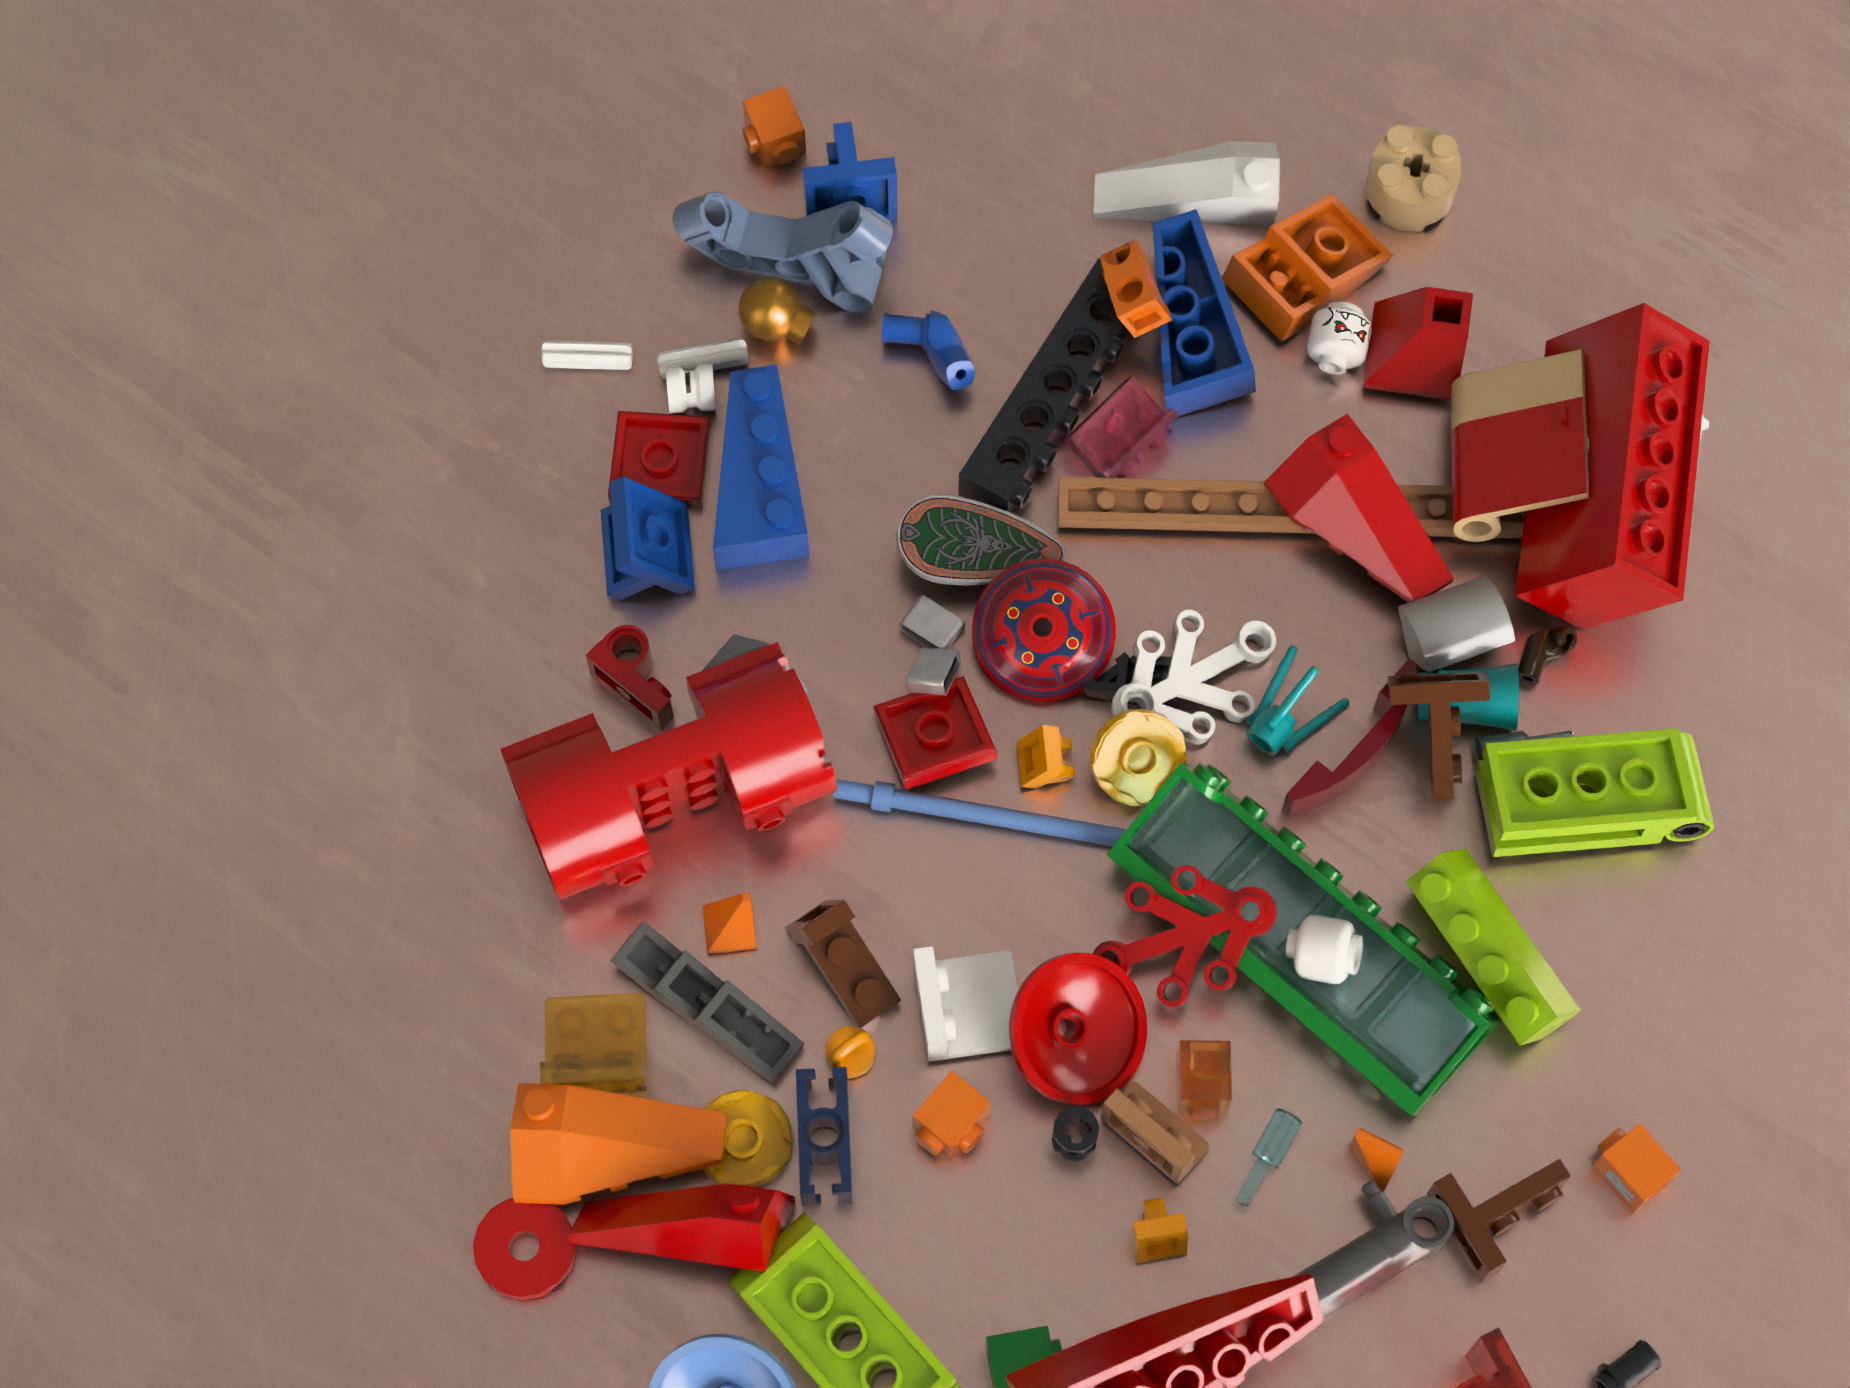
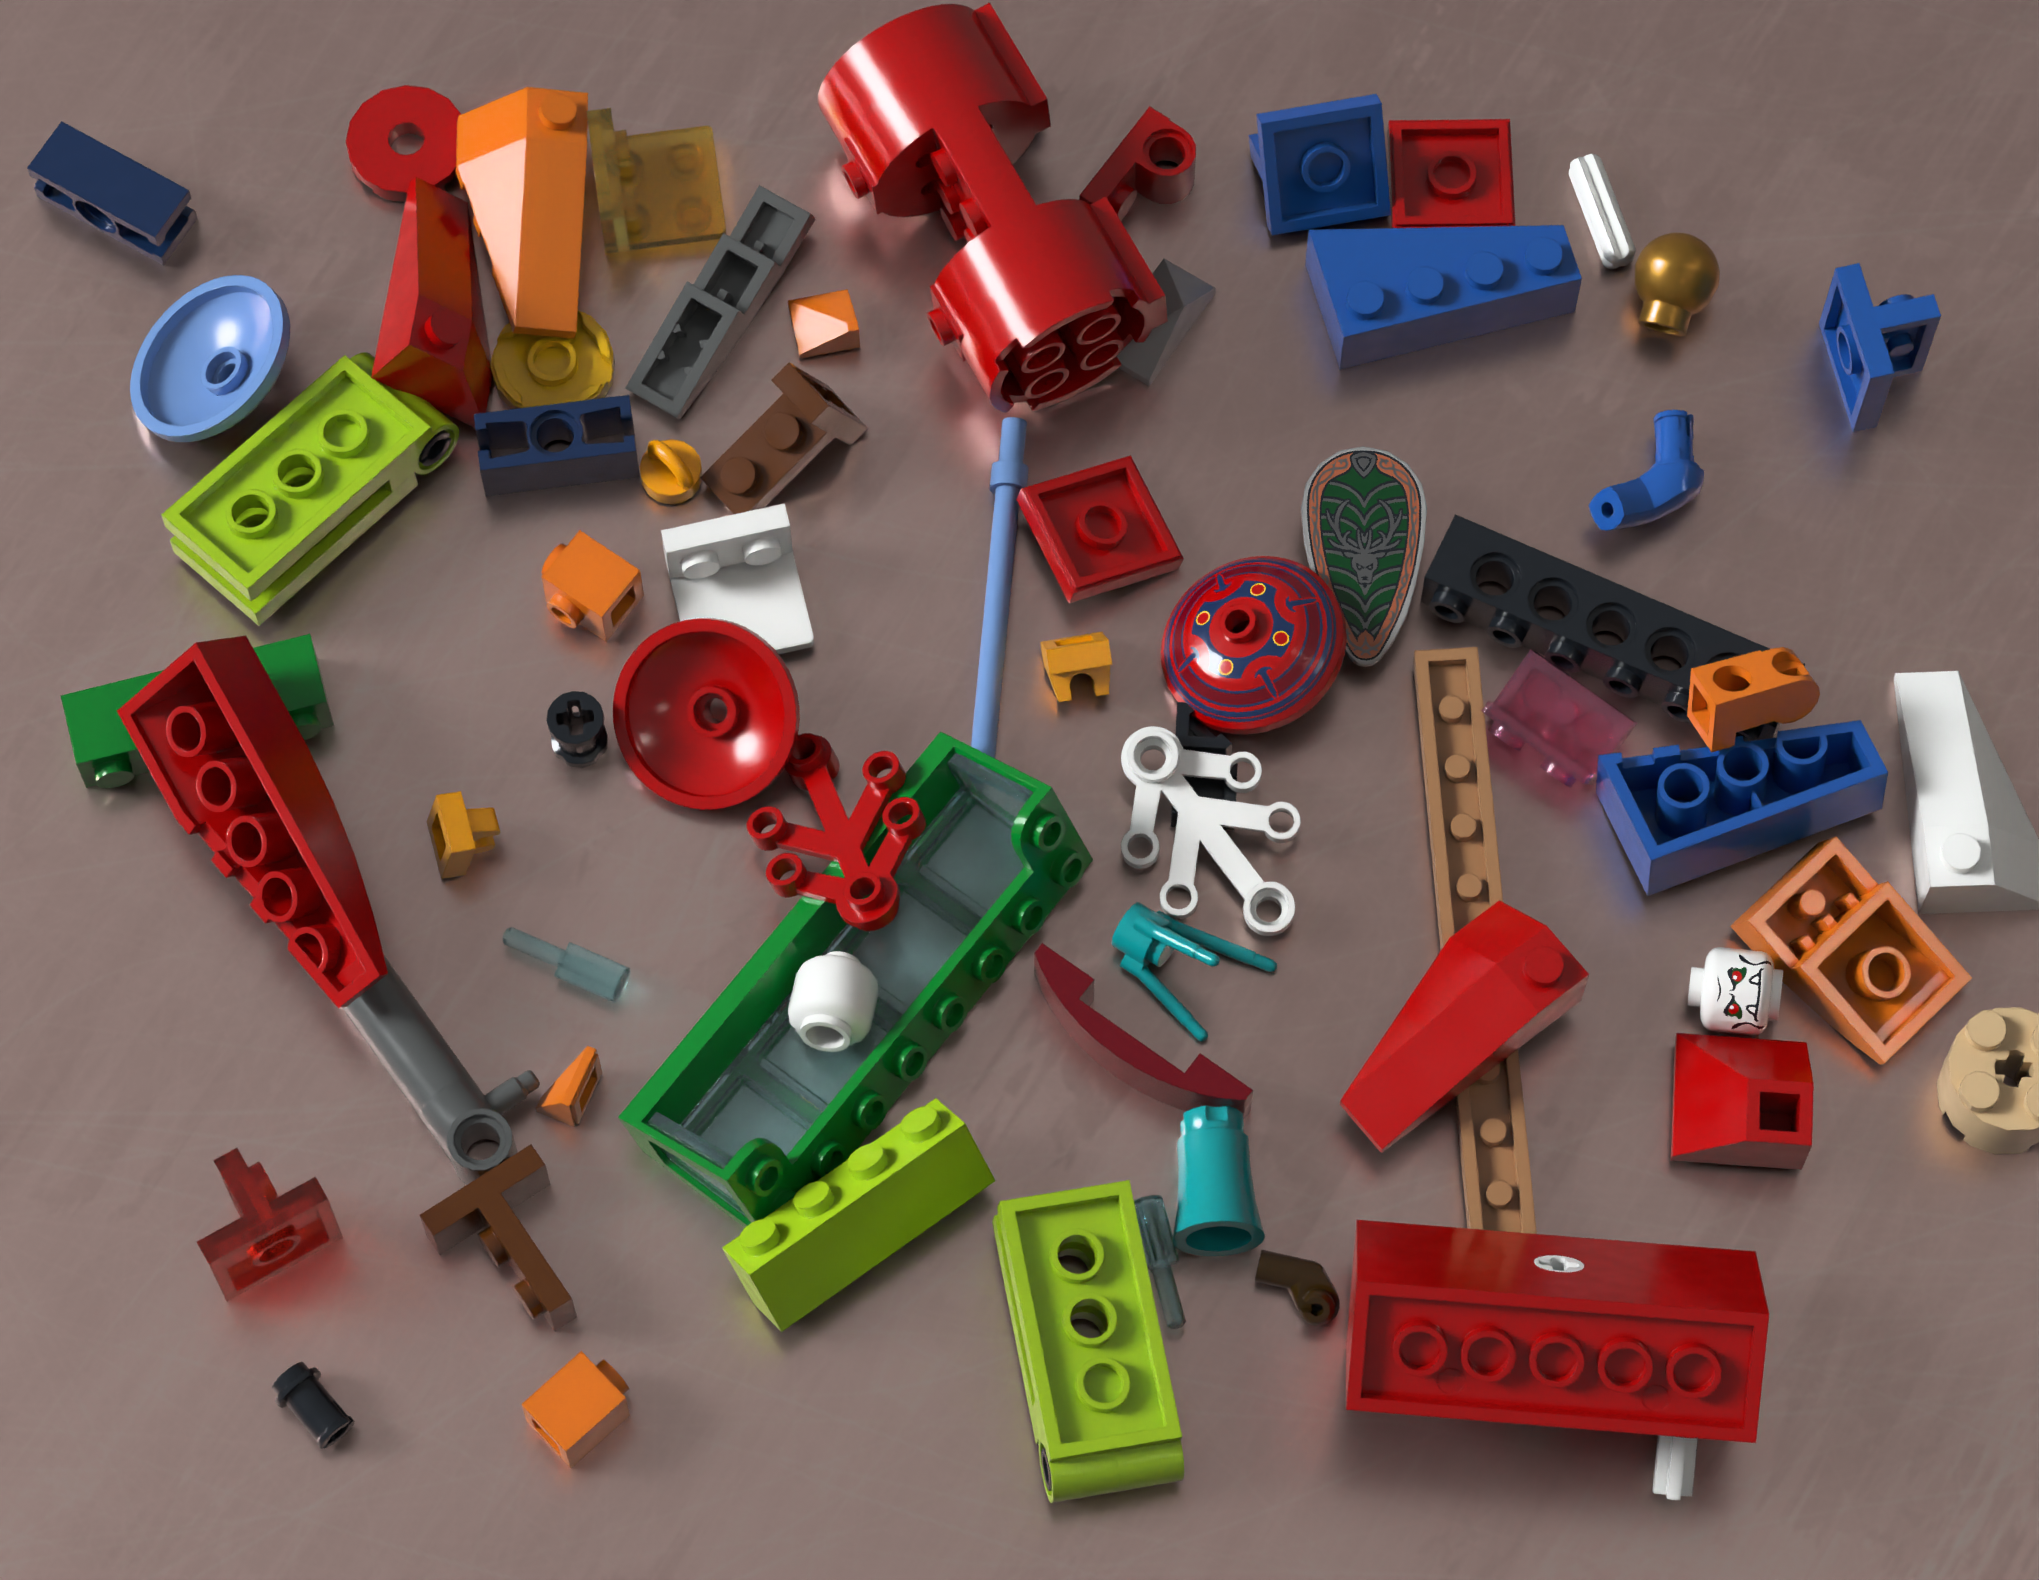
camera: 85 degrees right, 0 degrees up
white axle [541,340,633,370] -> none
white wheel [666,364,716,414] -> none
sand blue connector [673,192,893,313] -> none
orange brick [742,86,806,168] -> none
flat silver piece [899,595,965,649] -> none
flat silver piece [907,647,961,695] -> none
yellow tile [1090,709,1188,806] -> none
medium nougat bracket [1100,1081,1209,1185] -> none
clear orange brick [1176,1040,1232,1120] -> none
reddish brown bracket [1387,671,1490,799] -> none
light grey brick [1398,575,1516,673] -> none
red door [1451,349,1590,542] -> none

